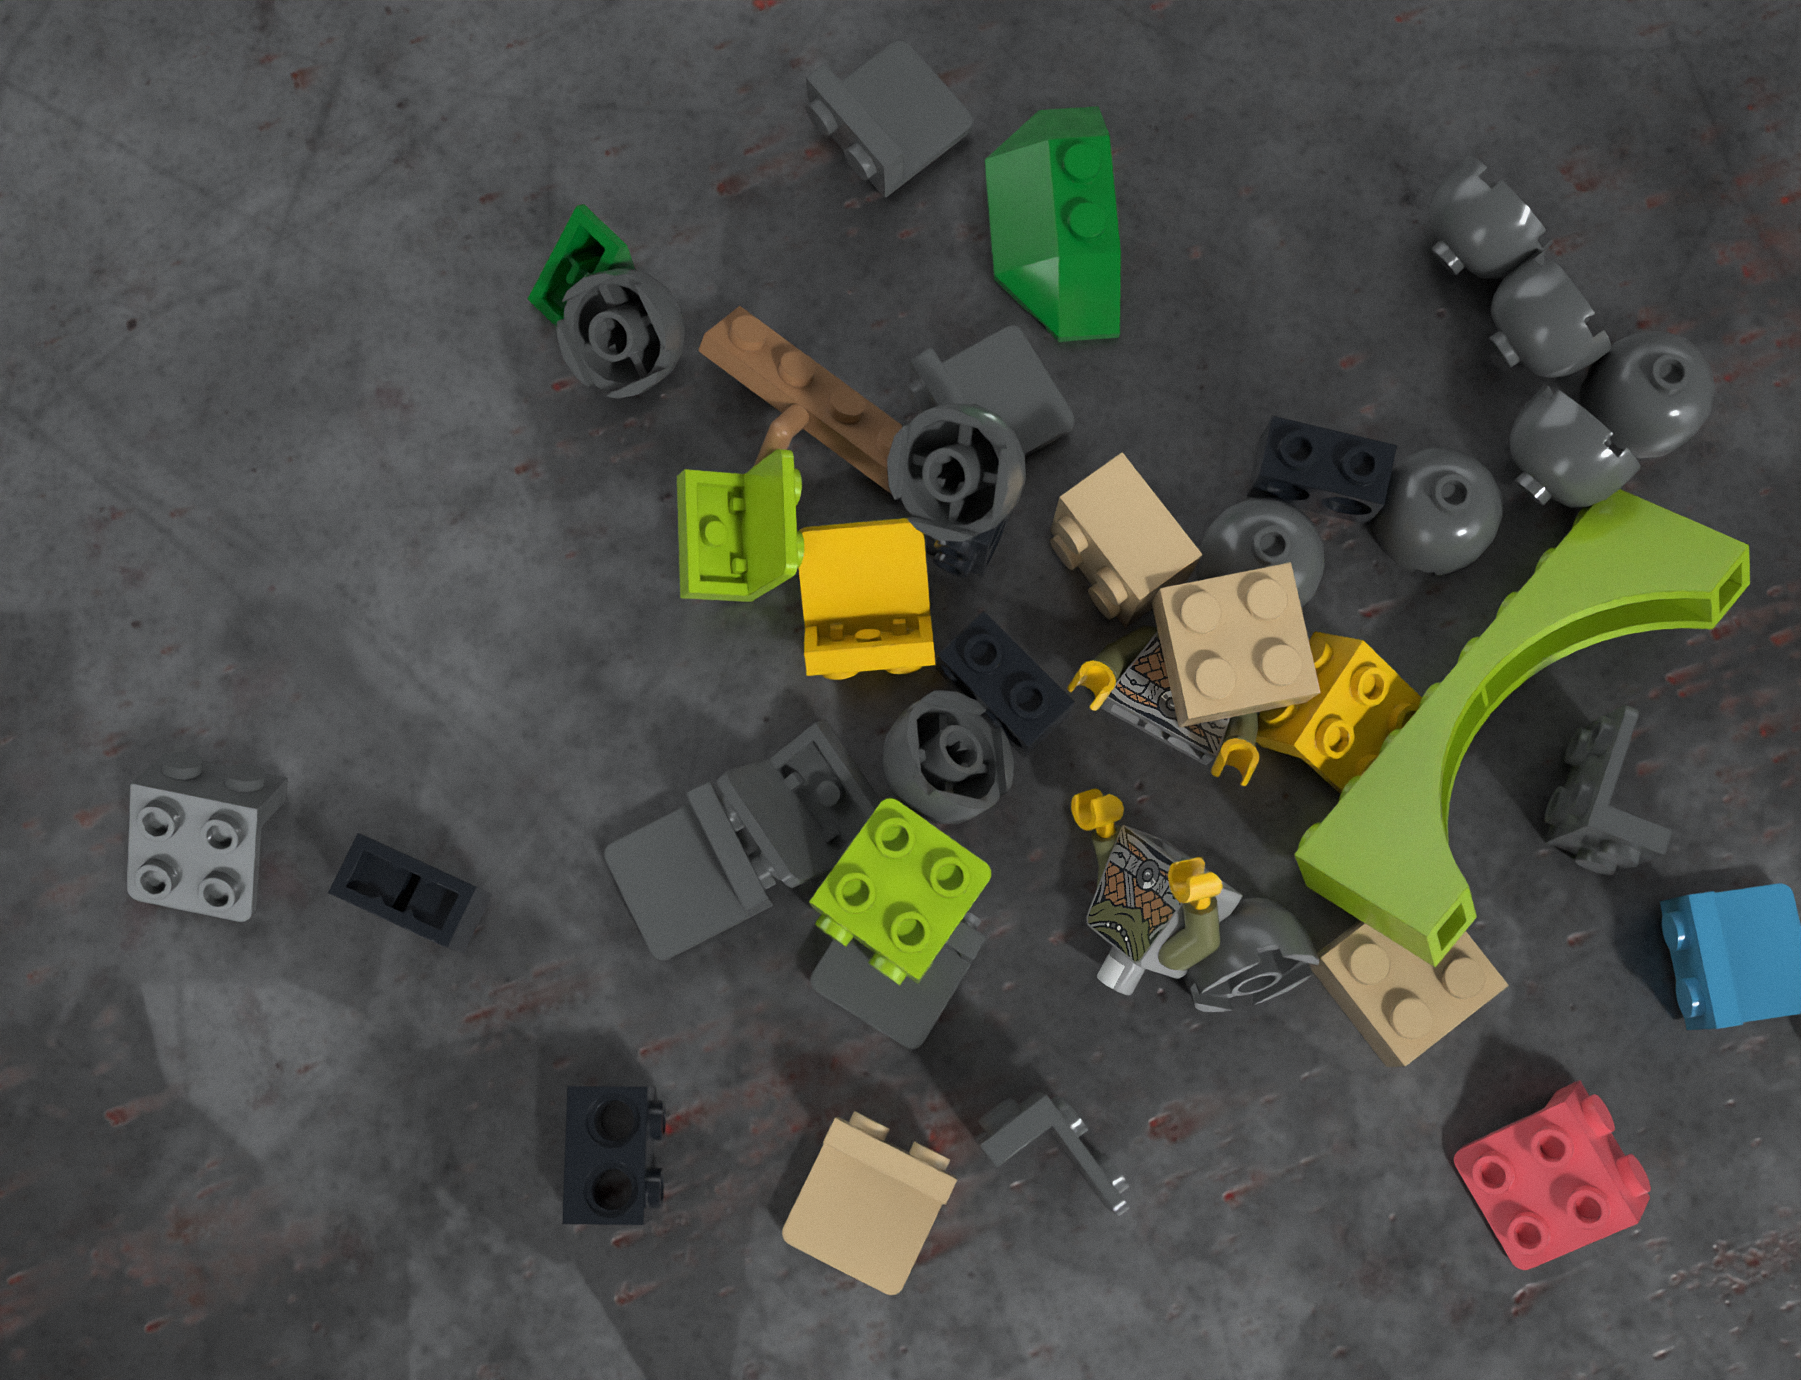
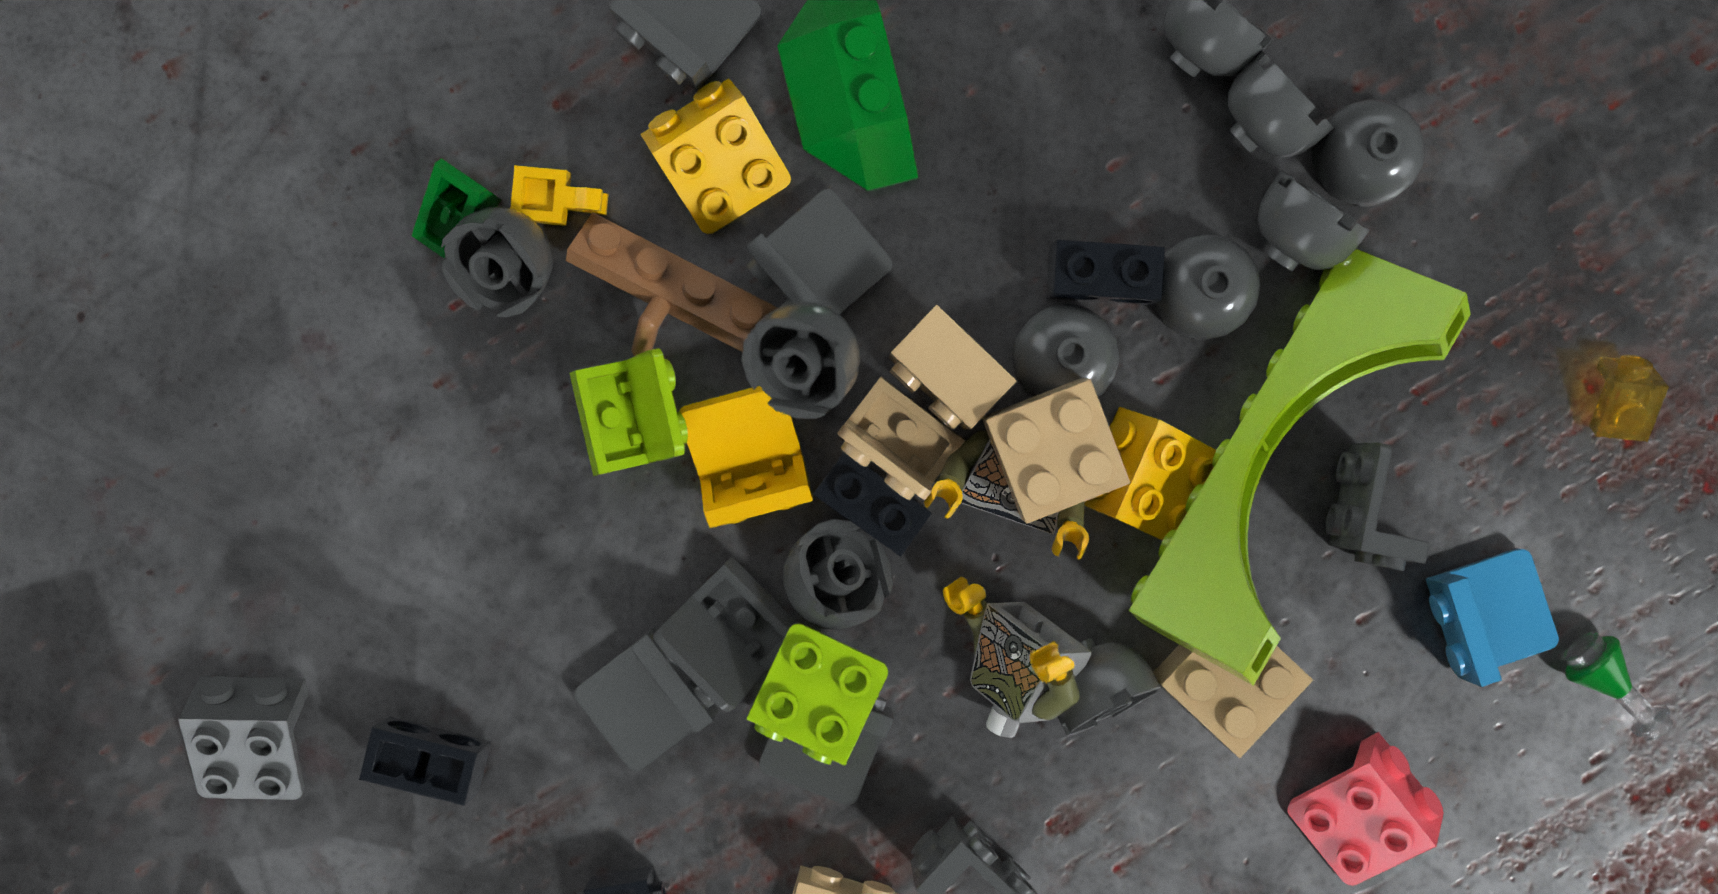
camera: 10 degrees left, 10 degrees up
none -> yellow plate [510,165,609,226]
none -> yellow bracket [640,78,791,234]
none -> tan bracket [837,376,965,500]

